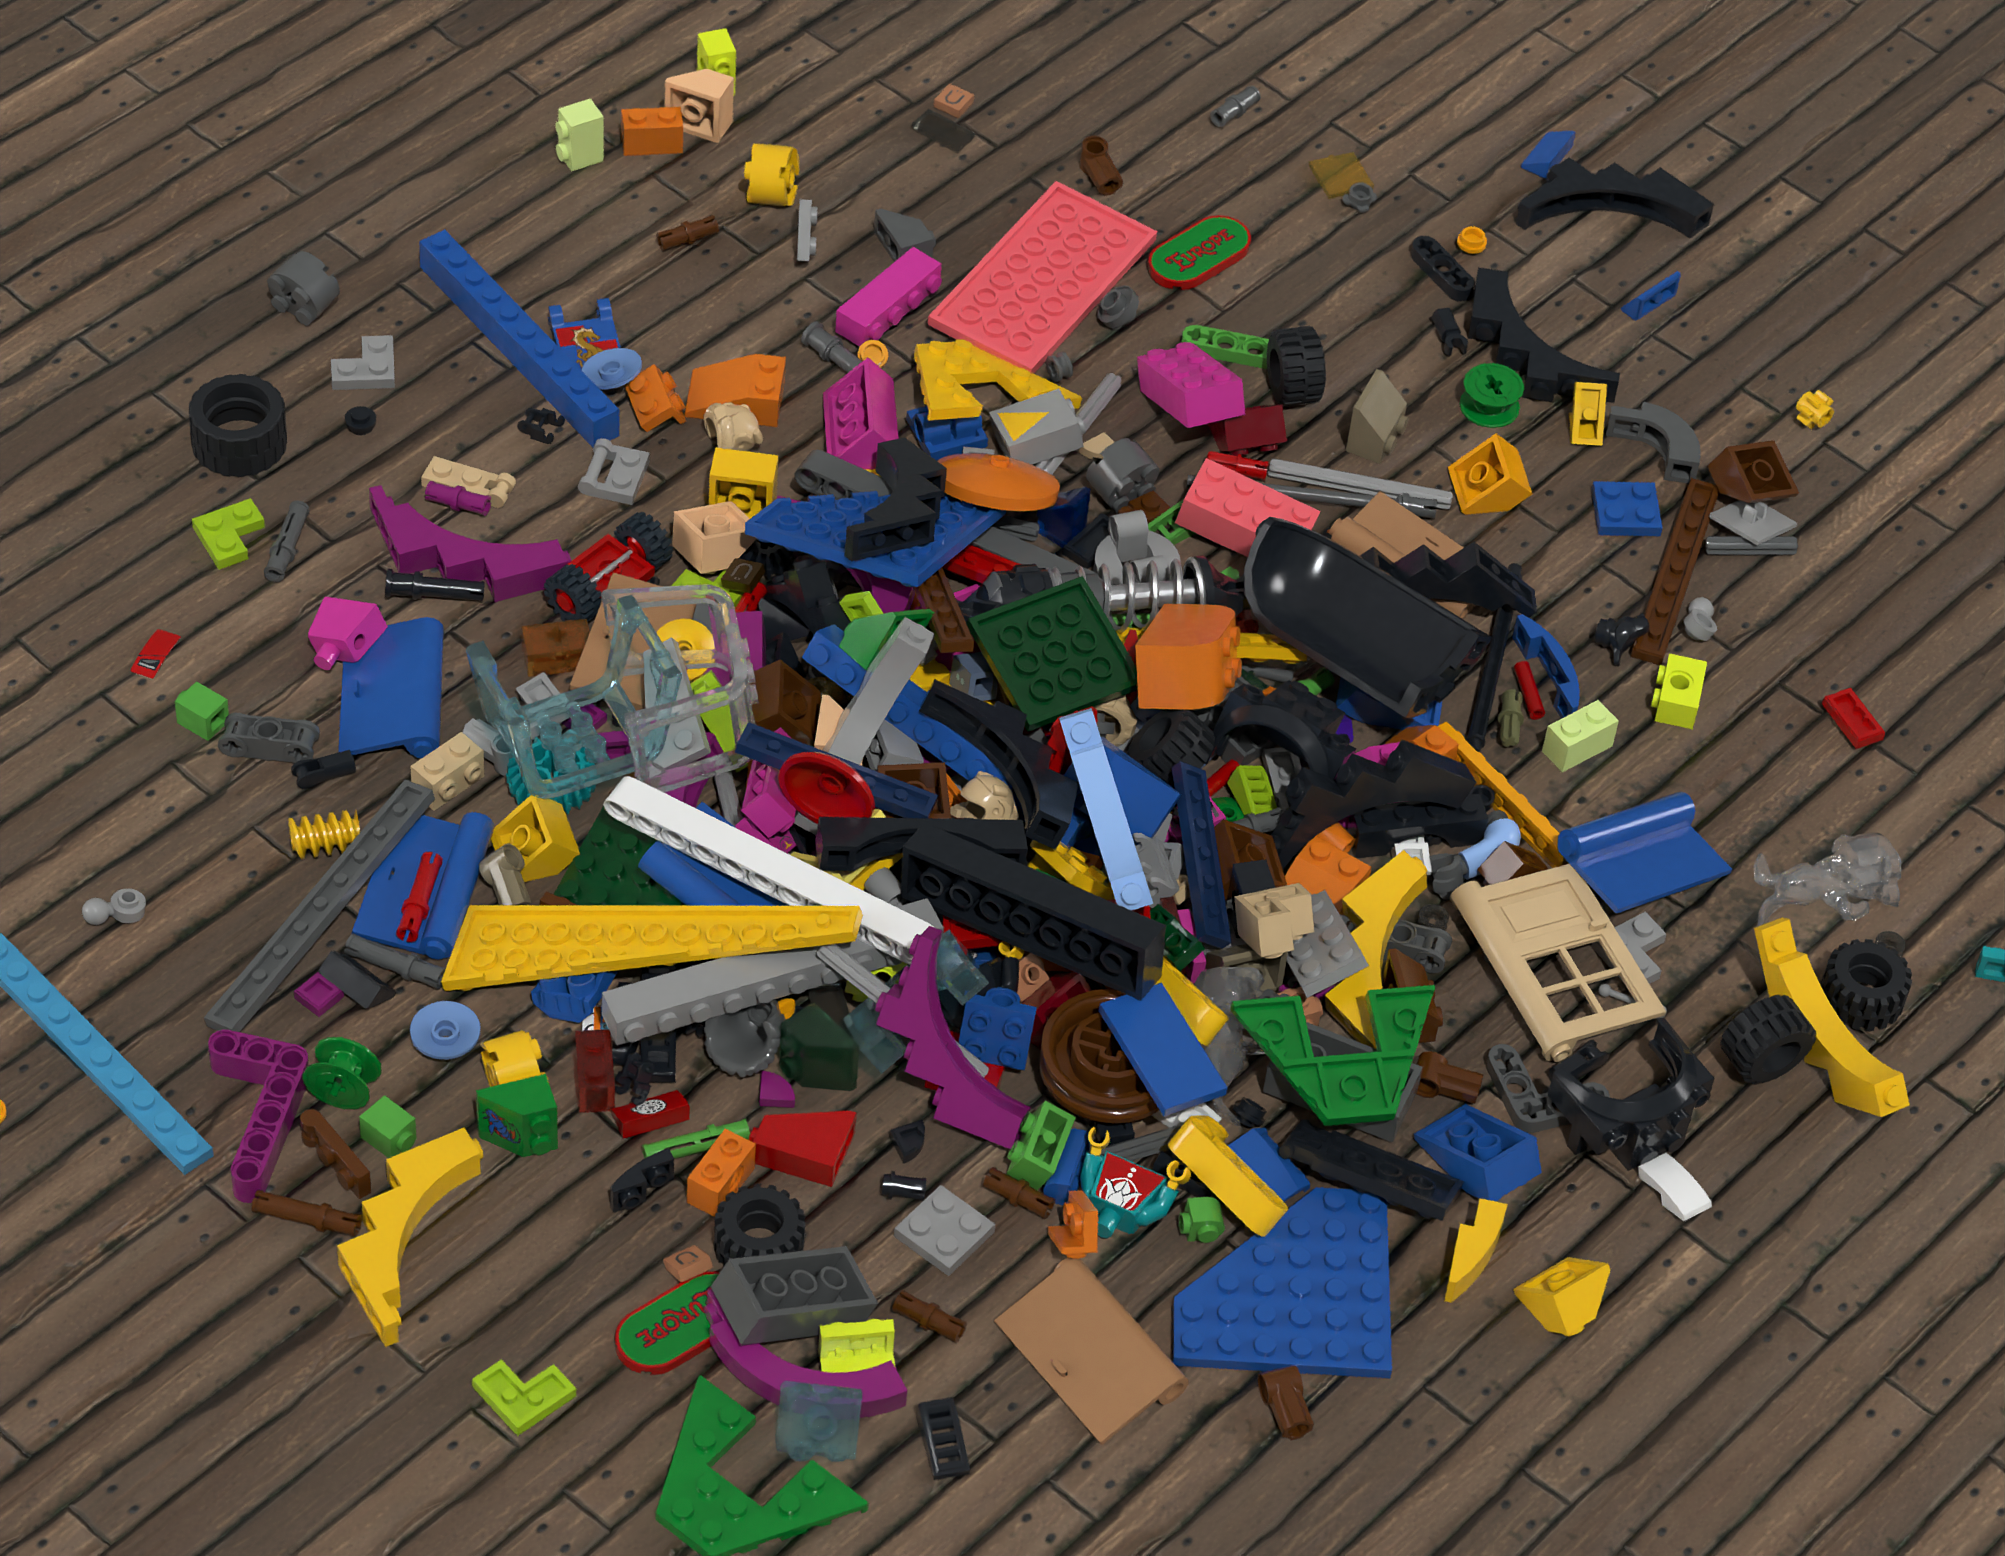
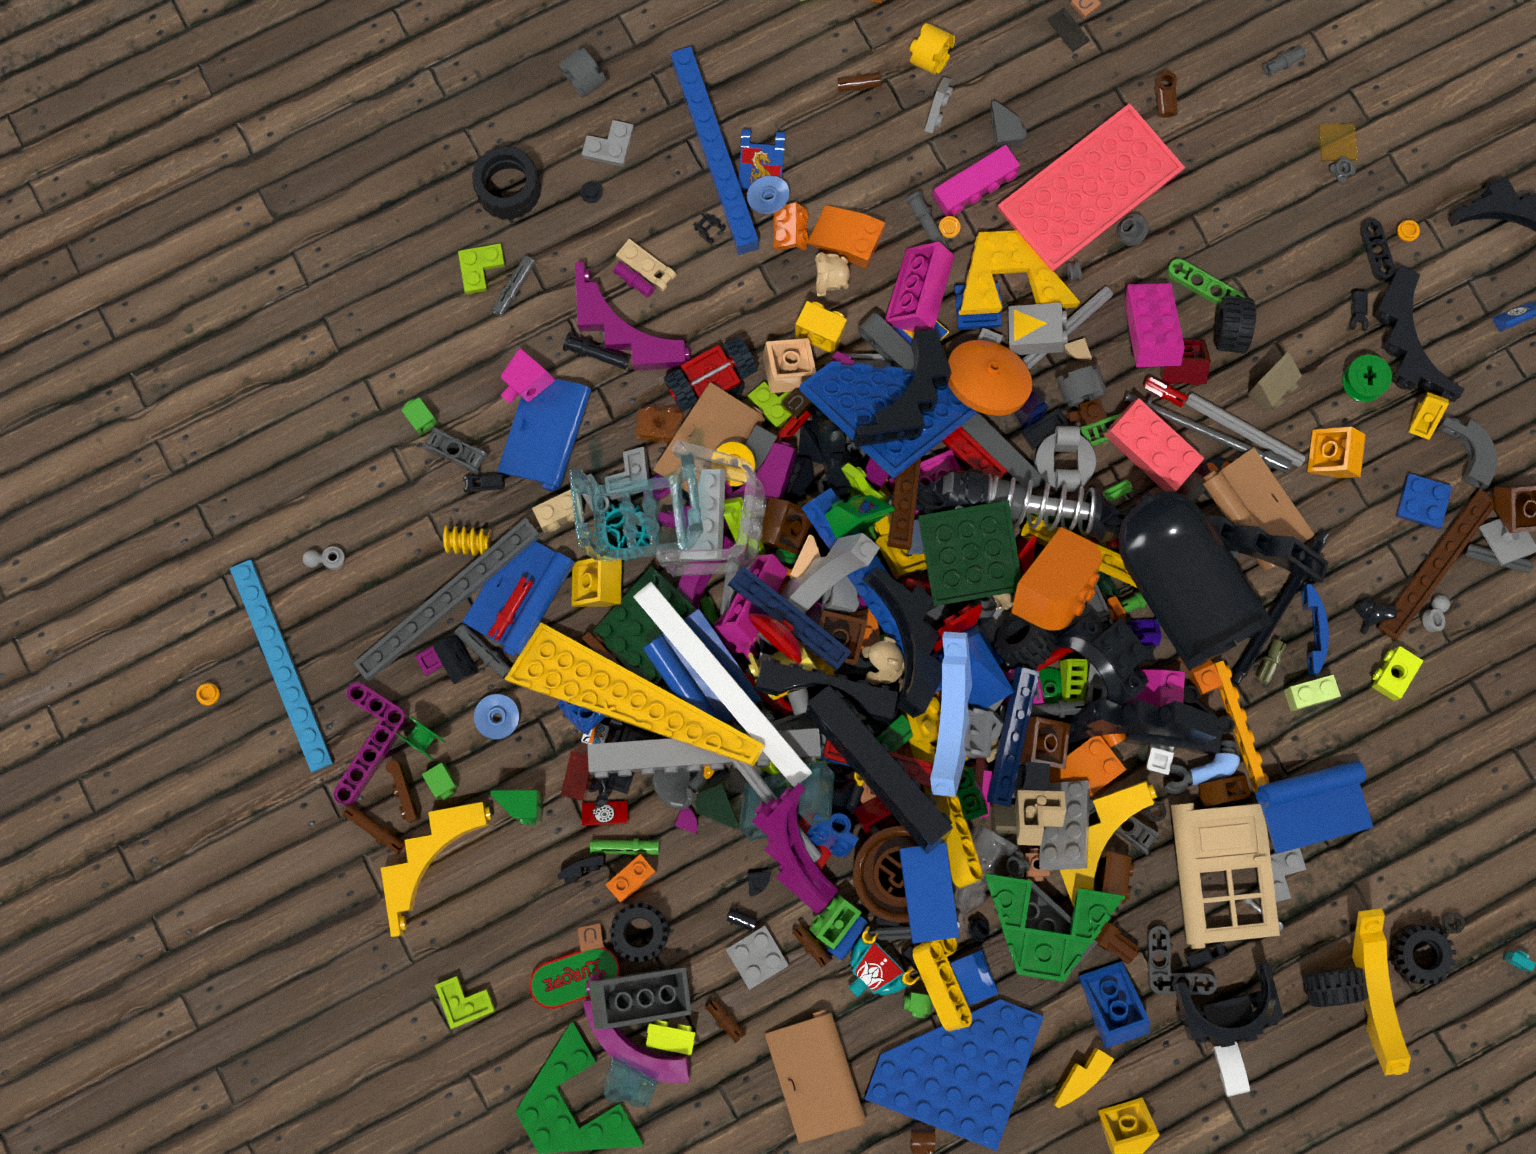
camera: 25 degrees right, 30 degrees up
red sticker [130,629,181,679] -> none
dark tan piece [479,843,531,905] -> none
yellow brick [481,1030,549,1087] -> none
light grey plate [578,438,650,505] -> none
red slope [749,1111,857,1187] -> none
black slope [917,1397,971,1480] -> none
orange bracket [1048,1190,1098,1258] -> none
tile [1148,215,1251,290] -> none
black hinge [1279,1119,1464,1221] -> none
red piece [1514,661,1545,720] -> none
blue slope [1521,131,1576,179] -> none
clear animal [1753,833,1902,927] -> none
red plate [1822,687,1886,749] -> none

